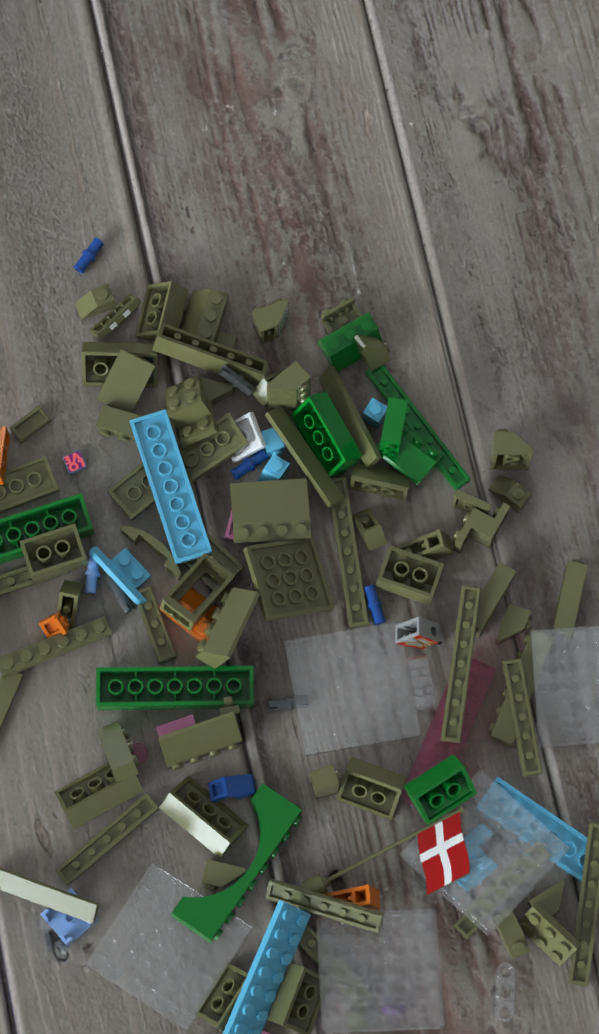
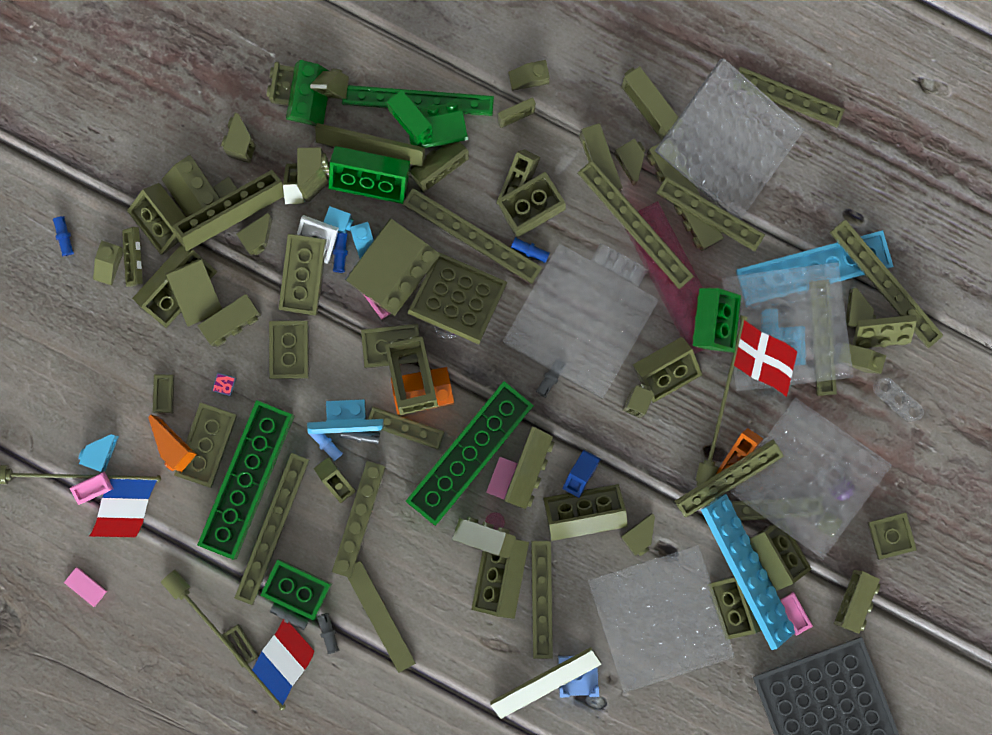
camera: 55 degrees left, 10 degrees up
olive slope [19,523,89,582] -> none
orange bracket [39,611,70,638] -> none
olive slope [120,525,181,581] -> none
medium azure plate [129,409,213,565] -> none
olive bracket [165,375,217,447] -> none
green arch [171,783,302,944] -> none
olive slope [195,587,260,669] -> none
dark grey pin [219,364,256,396] -> none
olive tile [219,696,240,715] -> none
olive tile [265,406,345,508] -> none
olive slope [352,508,387,551] -> none
medium azure brick [362,397,387,429] -> none
light grey torso [395,617,444,649] -> none
olive bracket [452,502,510,553] -> none
olive slope [490,429,533,470] -> none

